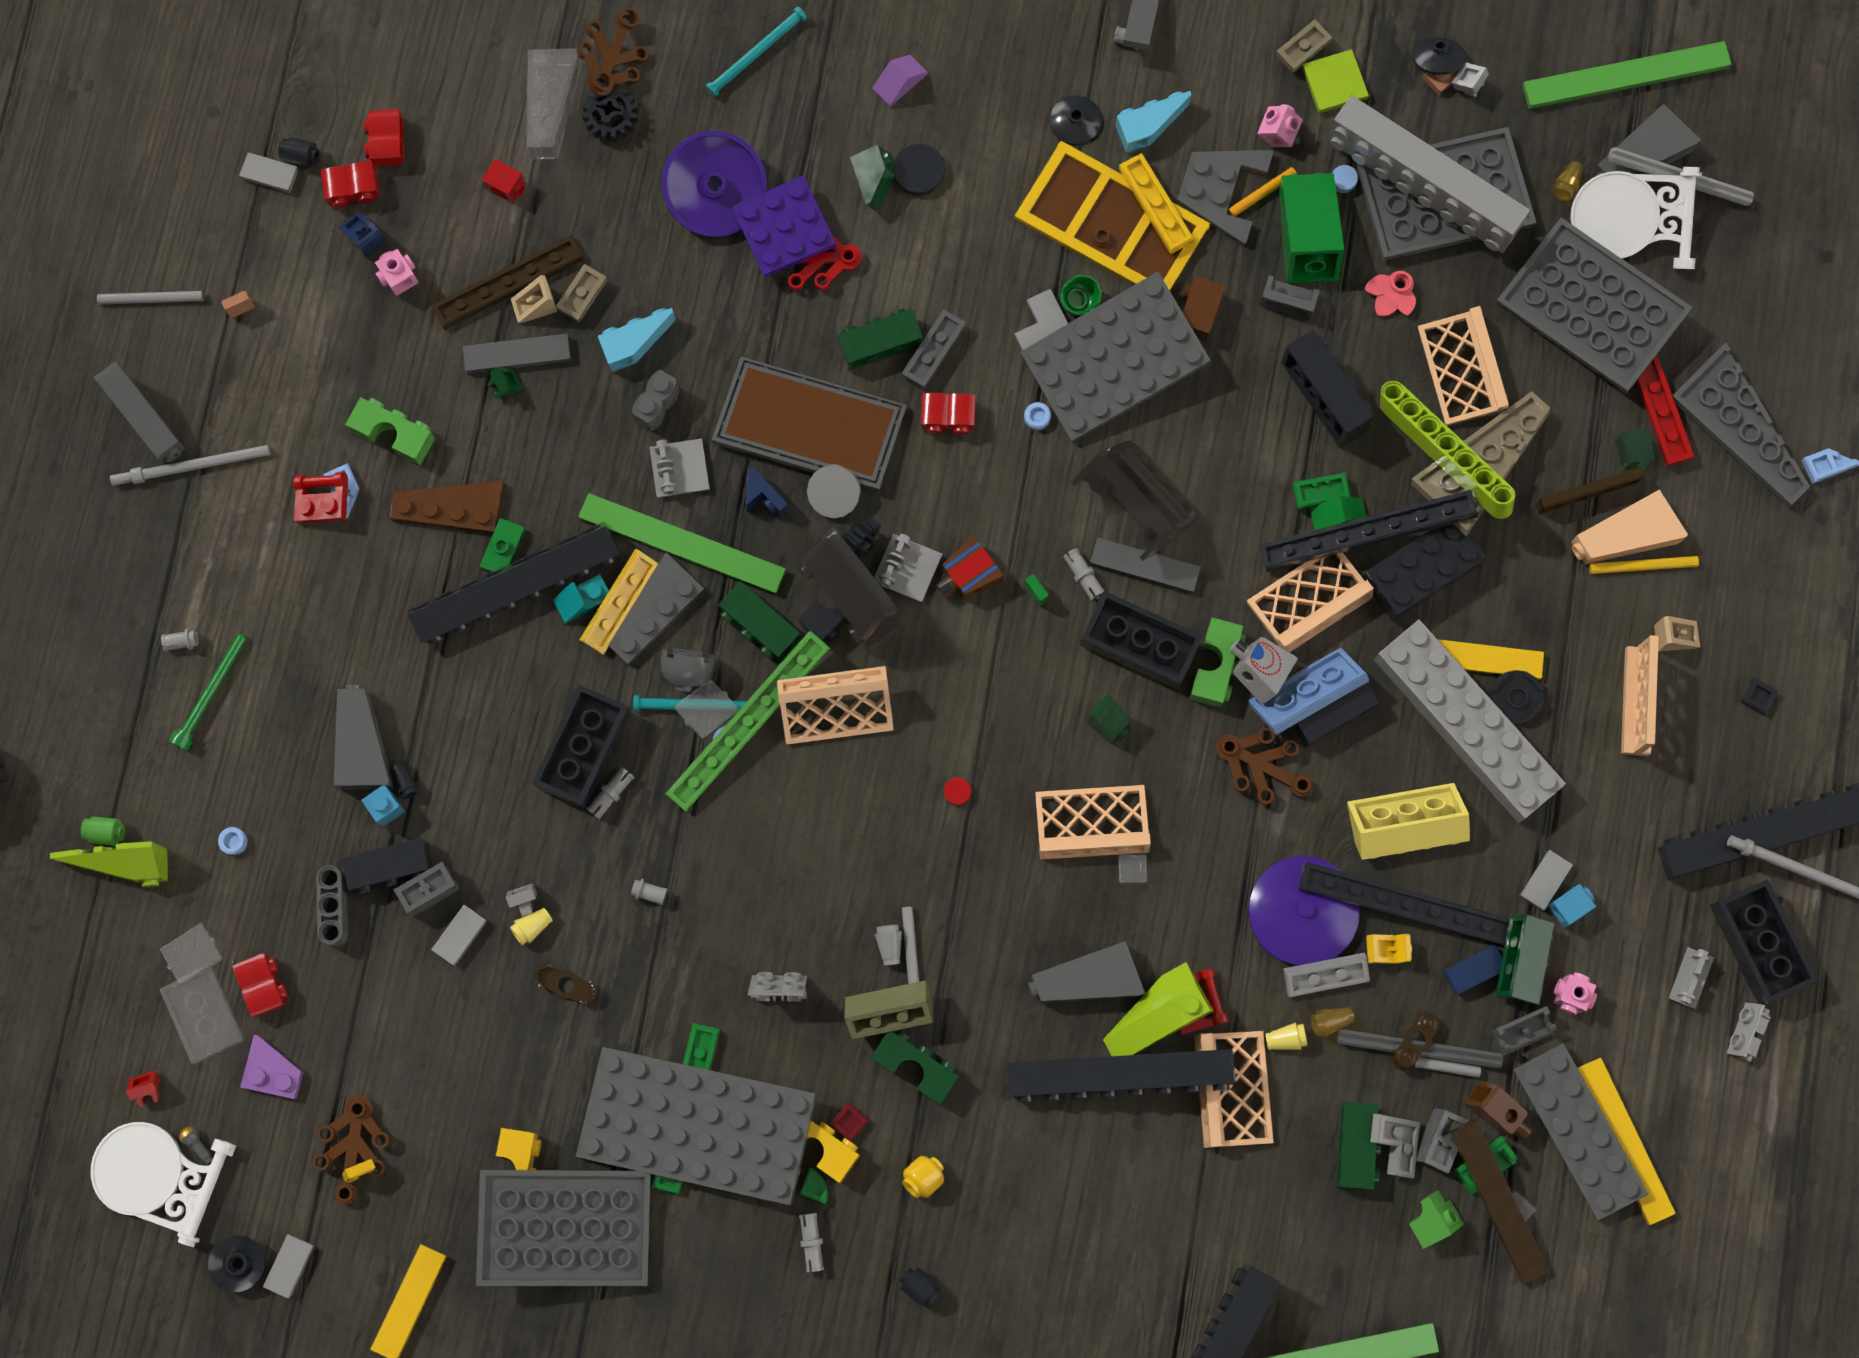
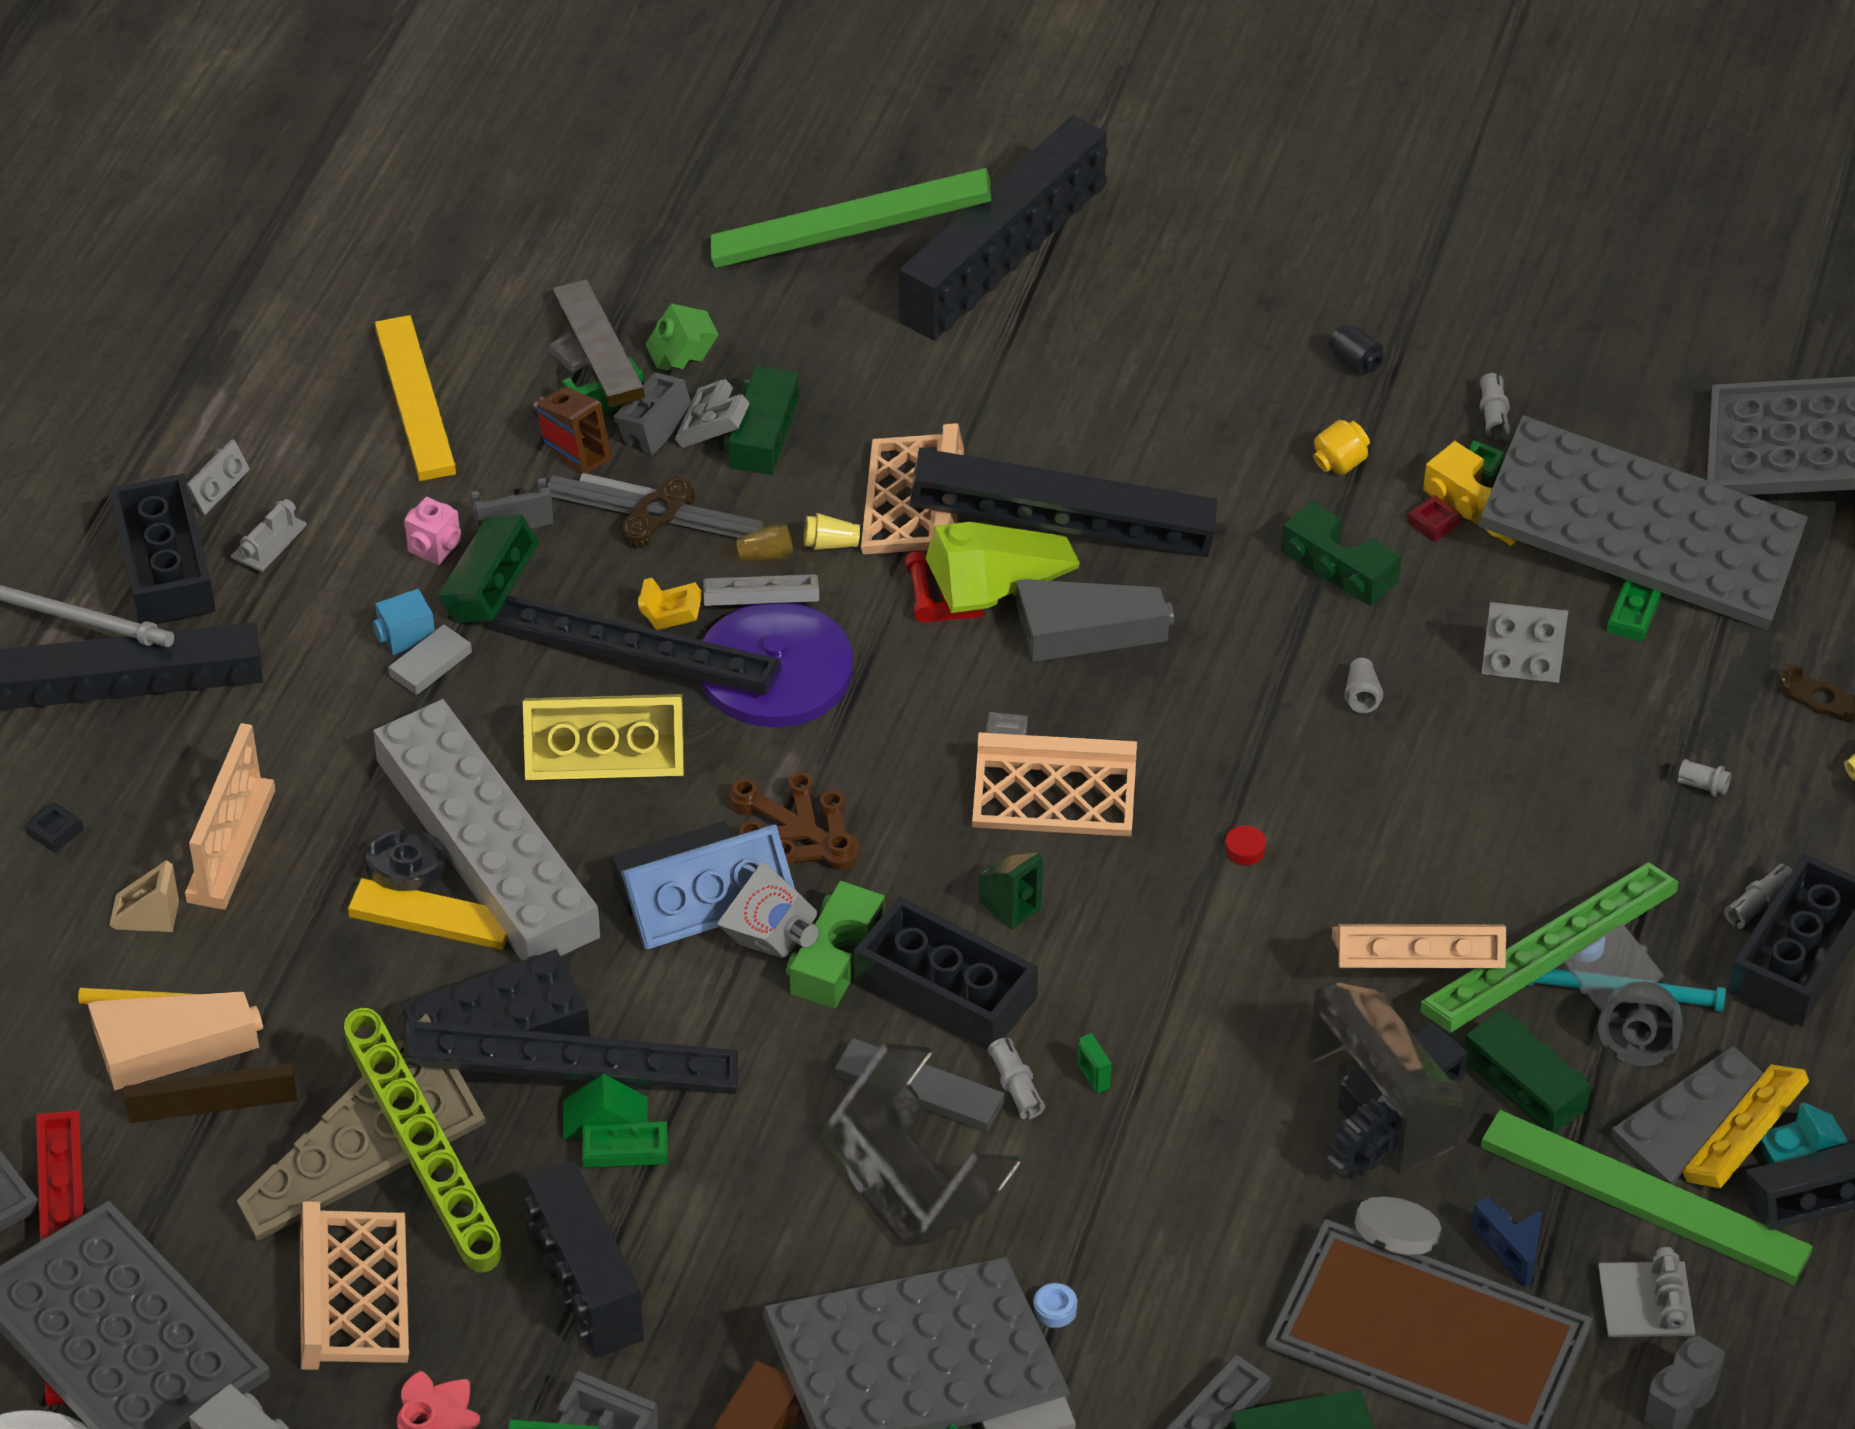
camera: 175 degrees left, 30 degrees down
olive brick [845,980,933,1039] -> none
light grey hinge [873,534,942,602] -> none
light grey bar [902,907,919,984] -> none
red brick [921,393,976,435] -> none
torso [936,535,1004,600] -> none
light nougat fence [1247,552,1374,653] -> none
dark blue slope [1443,944,1503,995] -> none
dark grey plate [1514,1043,1648,1220] -> none
clear green brick [1615,428,1655,470] -> none

